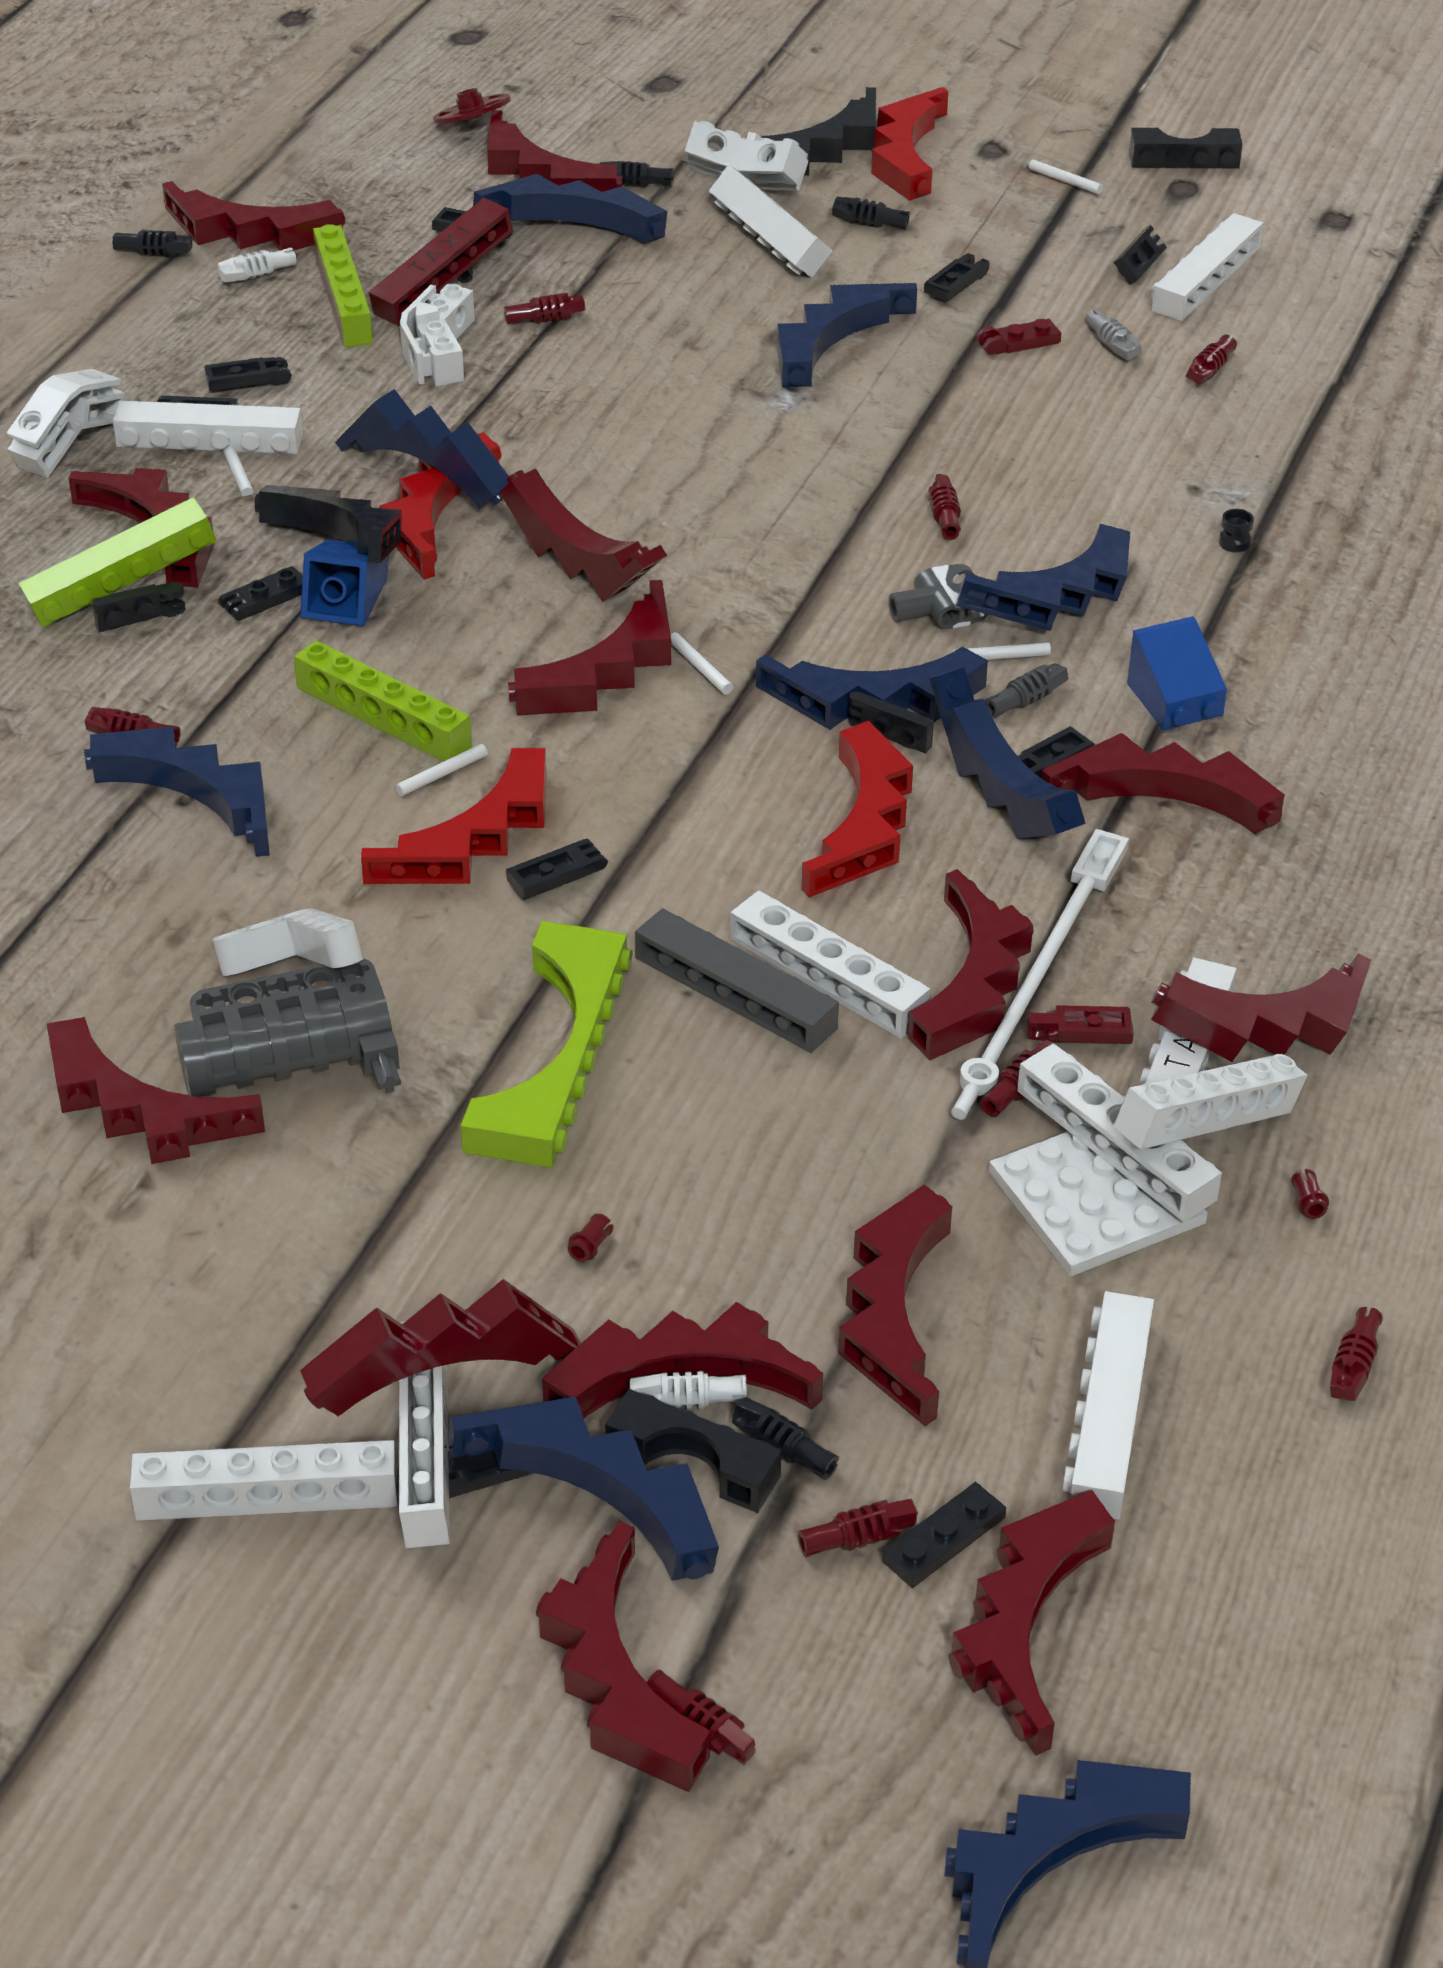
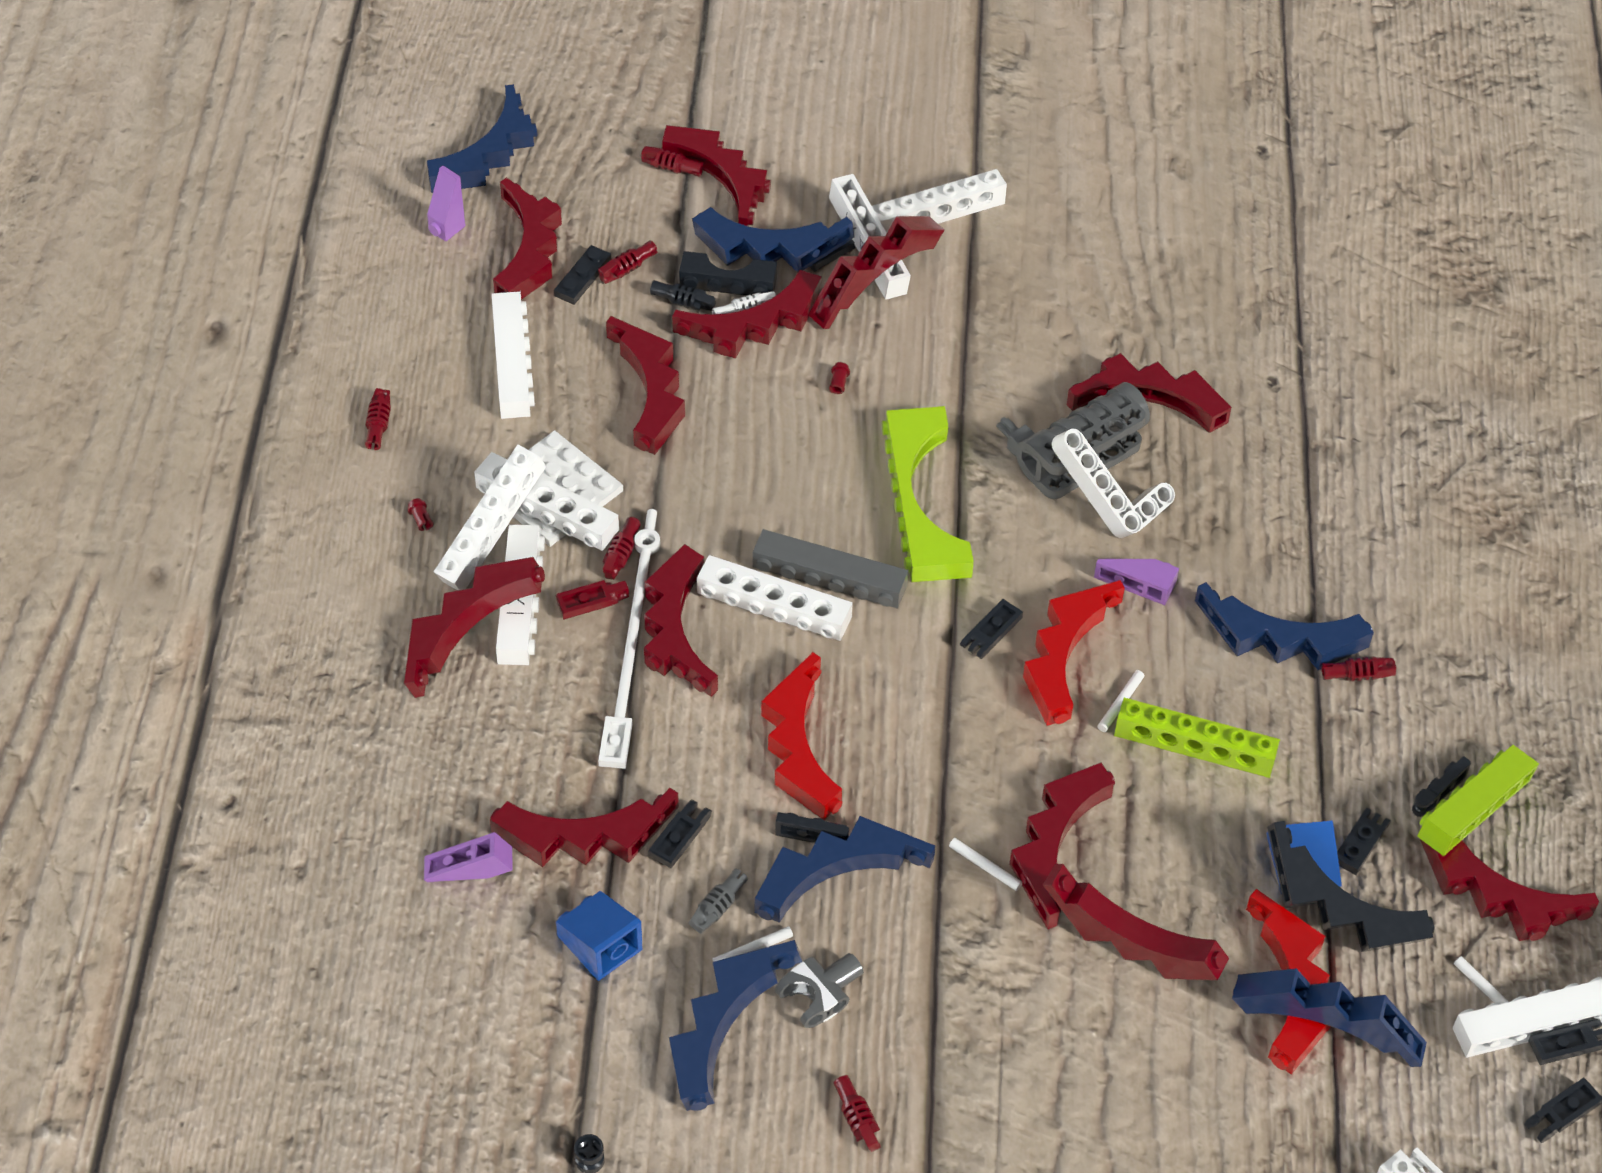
camera: 160 degrees right, 10 degrees up
dark blue arch [929,667,1086,838] -> none
none -> medium lavender slope [424,832,512,882]
none -> medium lavender slope [427,166,465,241]
none -> medium lavender slope [1094,559,1179,605]

